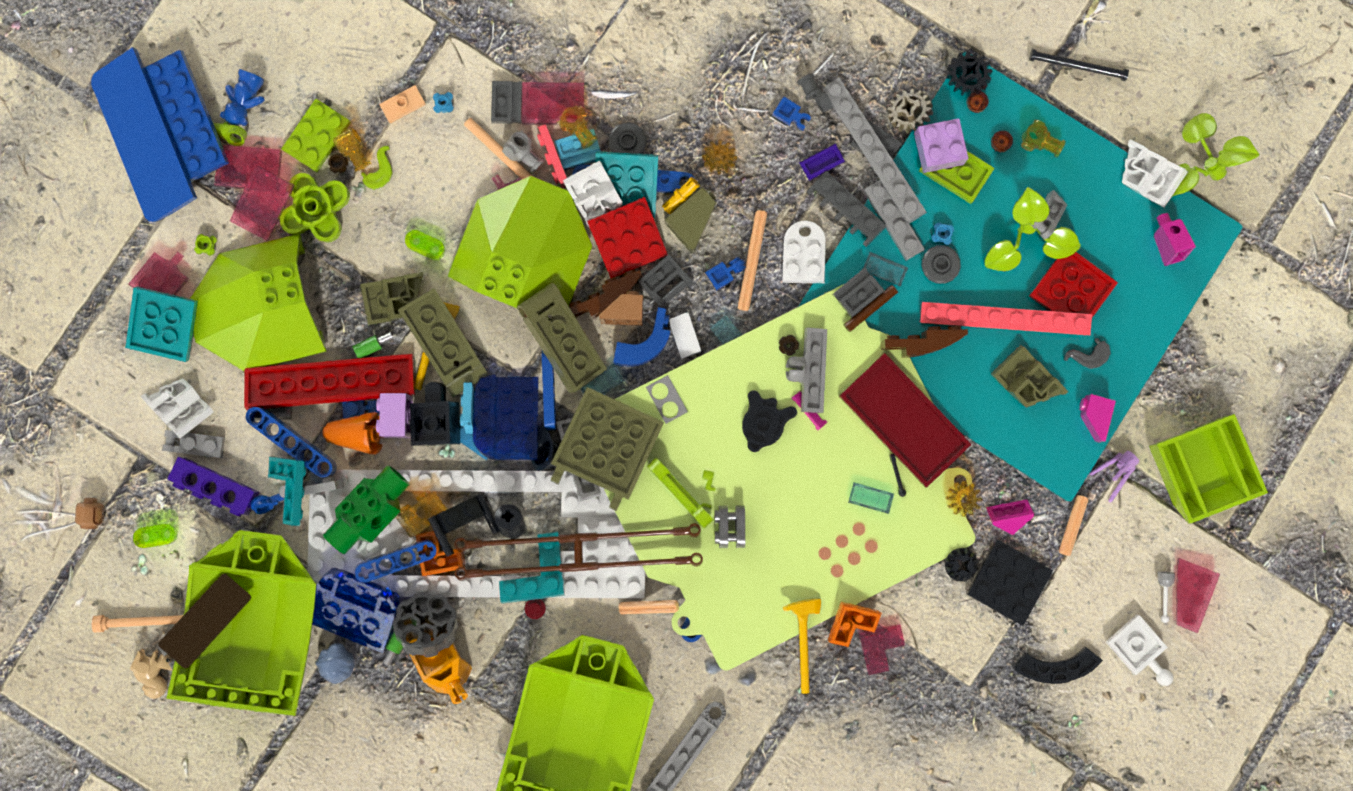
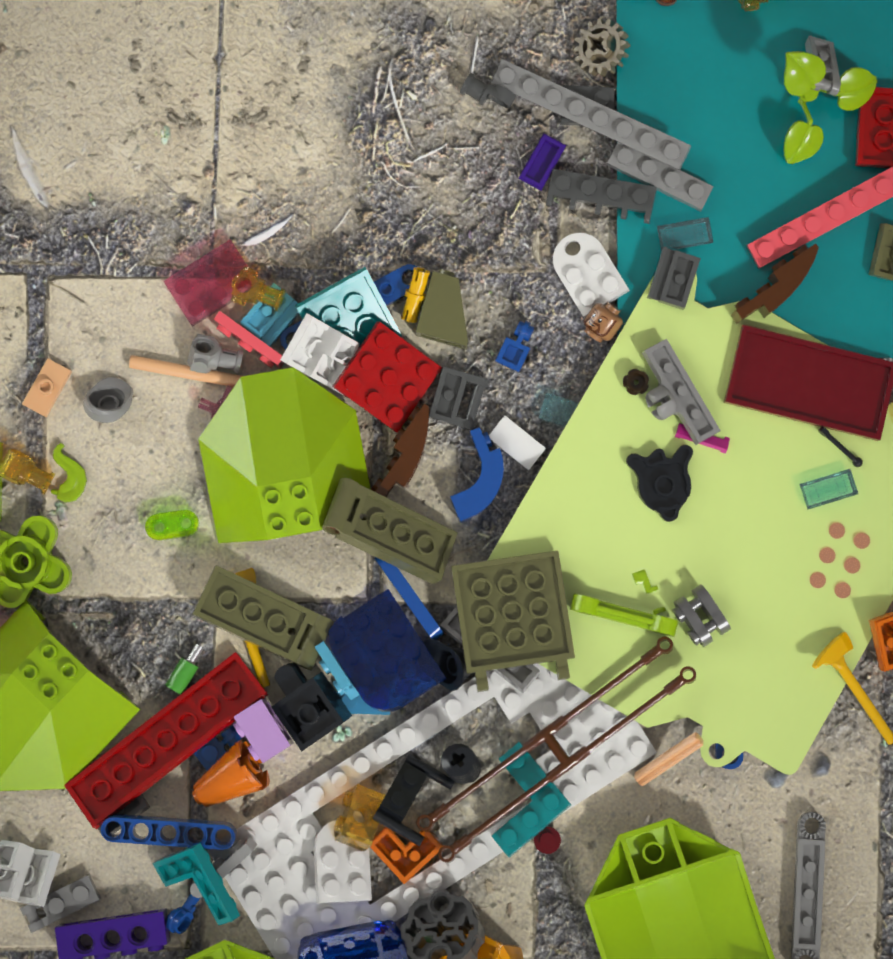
camera: 30 degrees left, 0 degrees up
green brick [323,465,410,555] -> none
dark brown plate [328,153,349,173] -> none
blue beam [355,540,436,583] -> none
olive slope [360,272,423,326] -> none
dark azure plate [433,92,454,113] -> none
dark grey plate [491,81,523,124] -> none
clear light blue tile [581,364,625,394] -> none
medium nougat slope [599,291,644,326] -> none
dark grey wheel [609,122,647,154] -> none
light grey brick [646,375,688,424] -> none
clear yellow gear [702,139,737,175] -> none
light nougat axle [738,210,767,311] -> none
blue plate [772,97,811,131] -> none
reddish brown piece [843,285,898,332] -> none
lavender brick [914,118,968,173] -> none
lime plate [919,151,994,204] -> none
dark grey wheel [922,245,961,284] -> none
dark azure plate [931,222,954,245] -> none
clear red tile [991,131,1013,153] -> none
none -> light grey hat [83,377,134,423]
none -> medium nougat head [583,302,623,343]

